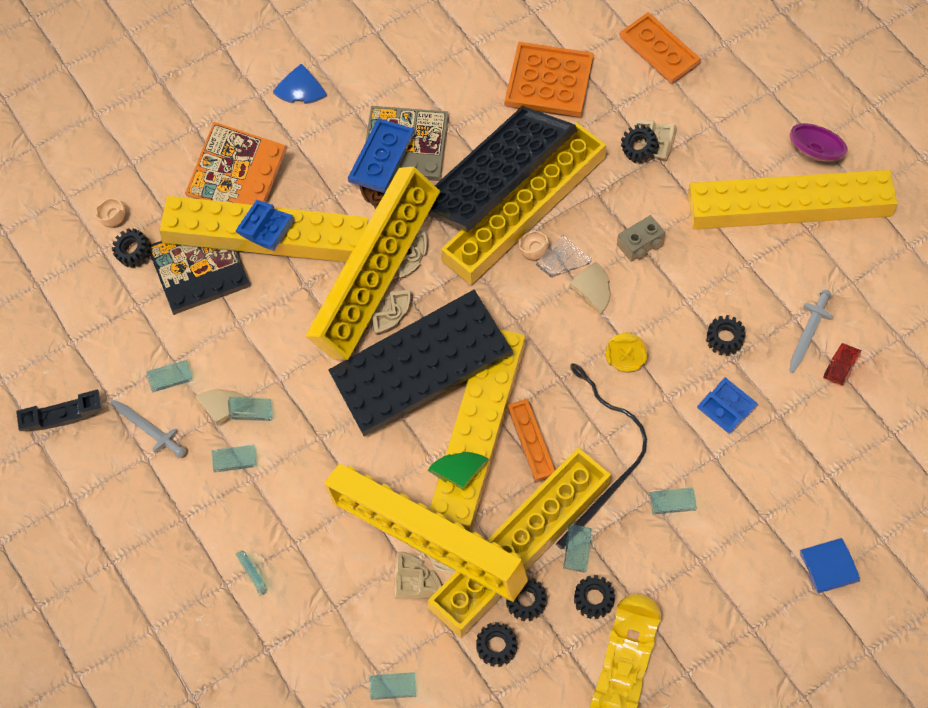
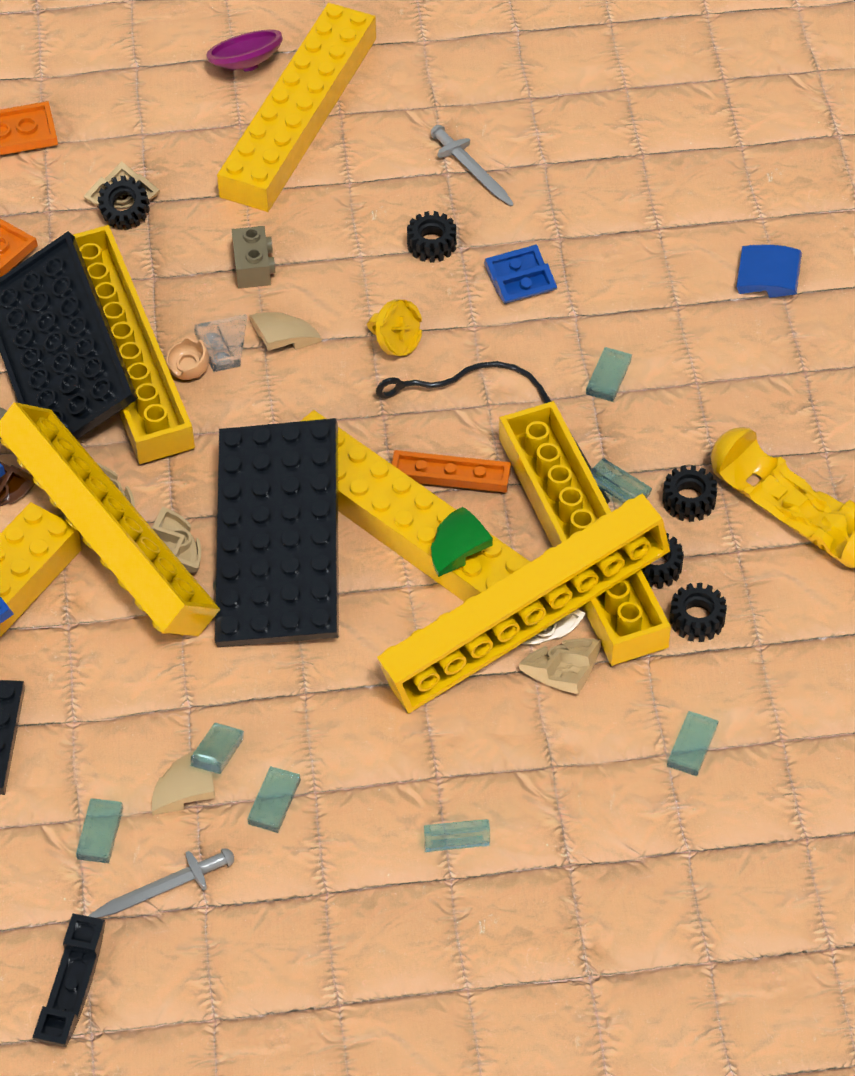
camera: 65 degrees left, 10 degrees down
clear red slope [823,343,862,385] -> none

